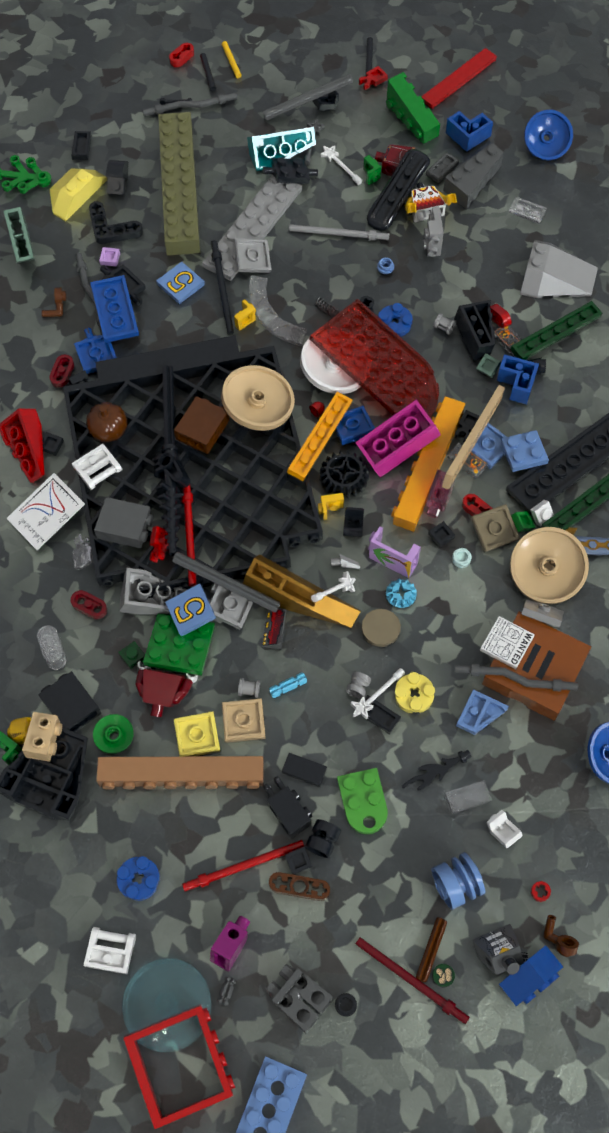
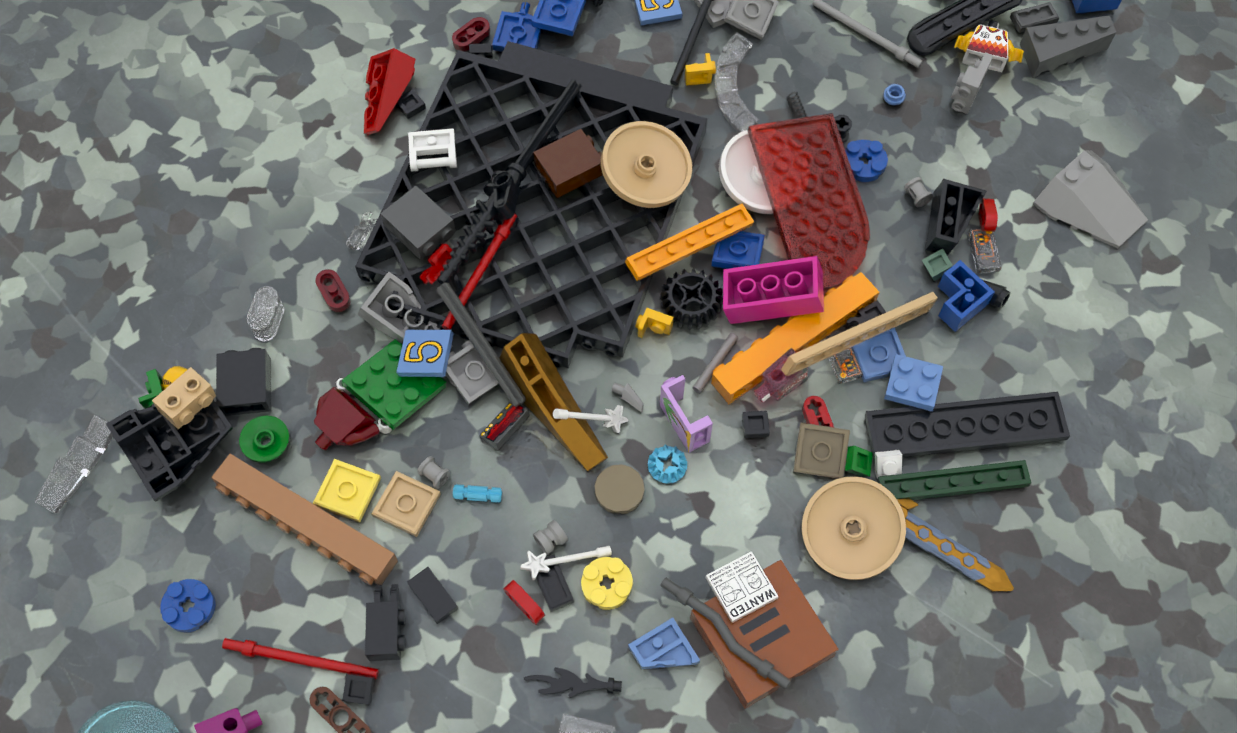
camera: 30 degrees right, 0 degrees up
white sticker [7,473,85,550] -> none
white plate [83,927,136,974] -> none
reddish brown piece [86,402,127,442] -> none
dark green plate [118,641,145,669] -> none
black wheel [305,819,341,859] -> none
red hinge [309,401,325,417] -> none
bright green plate [337,768,388,834] -> none
black bracket [343,507,364,537] -> none
light aqua tile [452,548,472,568] -> none
clear plate [509,197,547,224] -> none
dark green plate [510,301,603,360] -> none
light grey plate [521,598,564,627] -> none
blue dish [524,110,573,161] -> none
none -> red beam [503,580,546,625]
none -> light grey bar [692,333,738,393]

